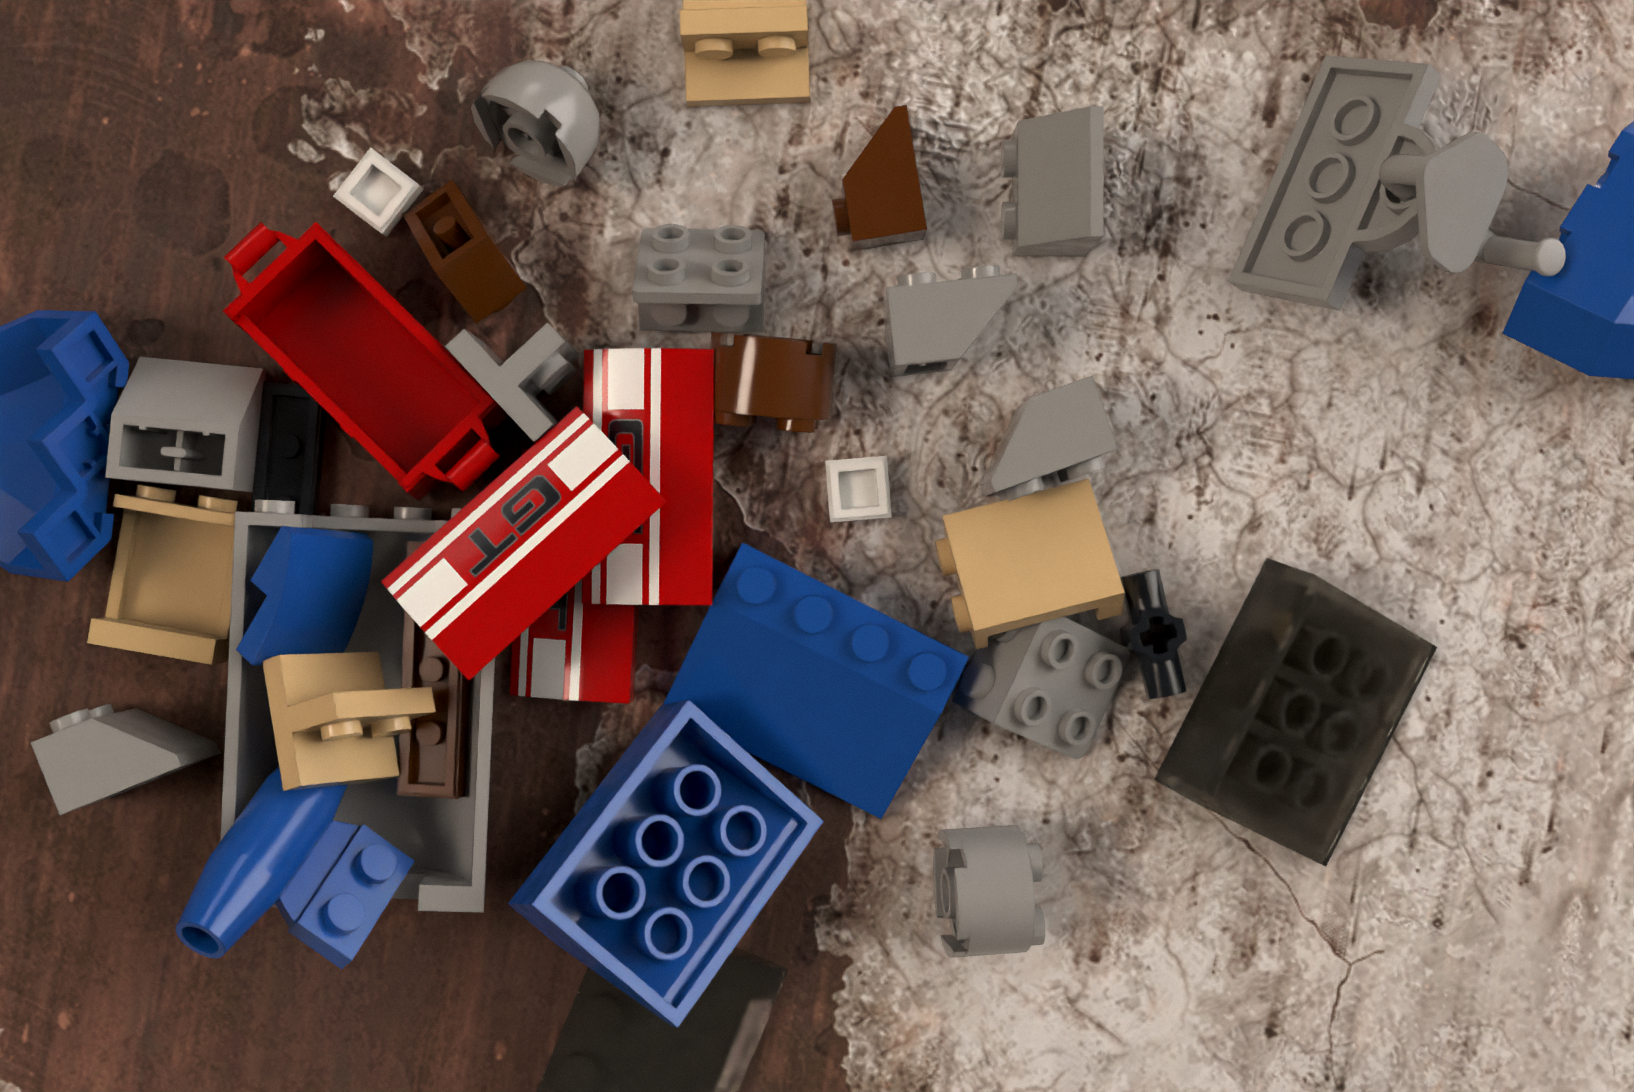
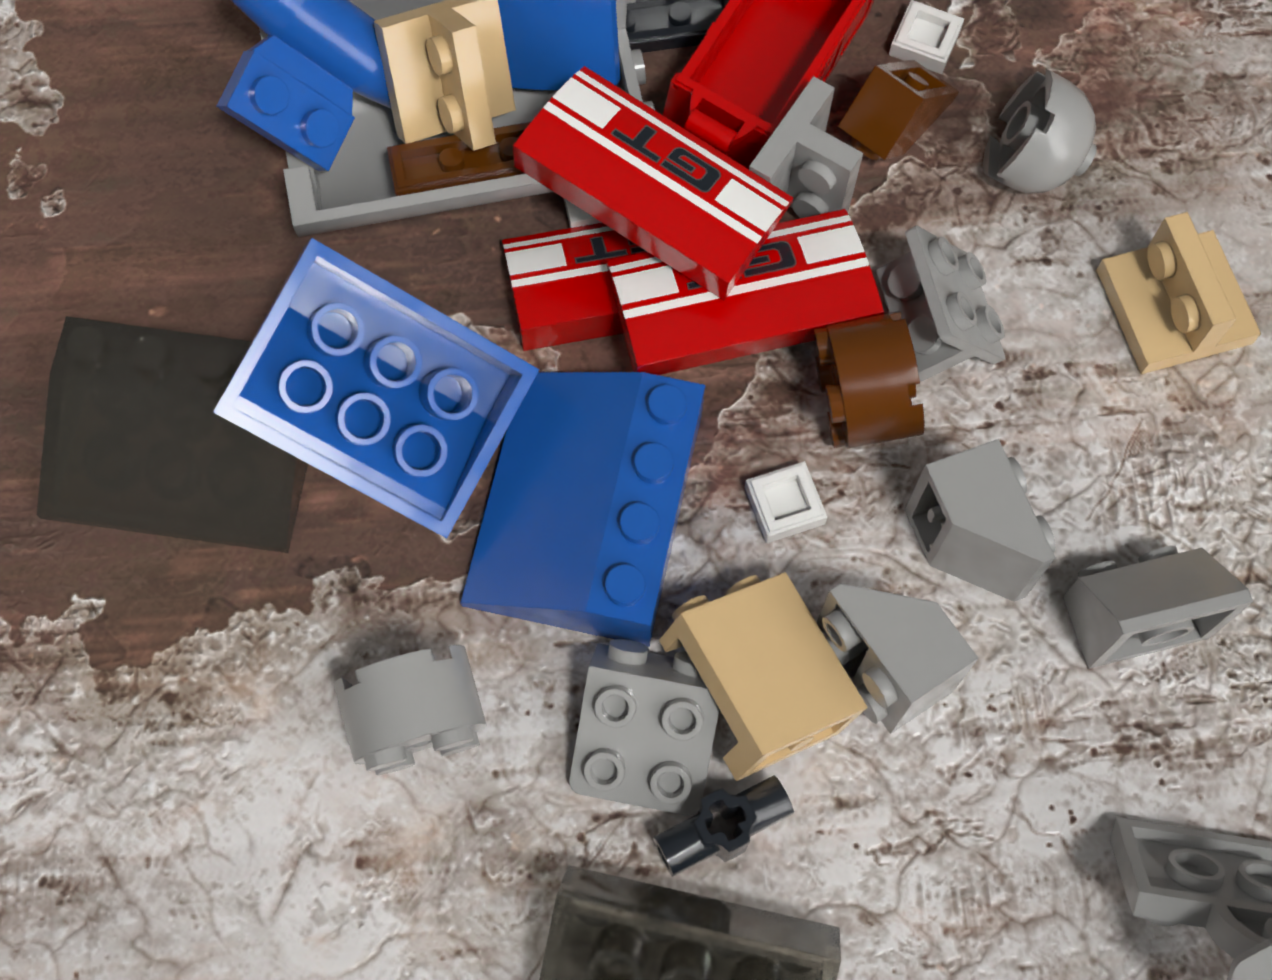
camera: 75 degrees right, 20 degrees down
reddish brown slope [832,105,927,251] -> none

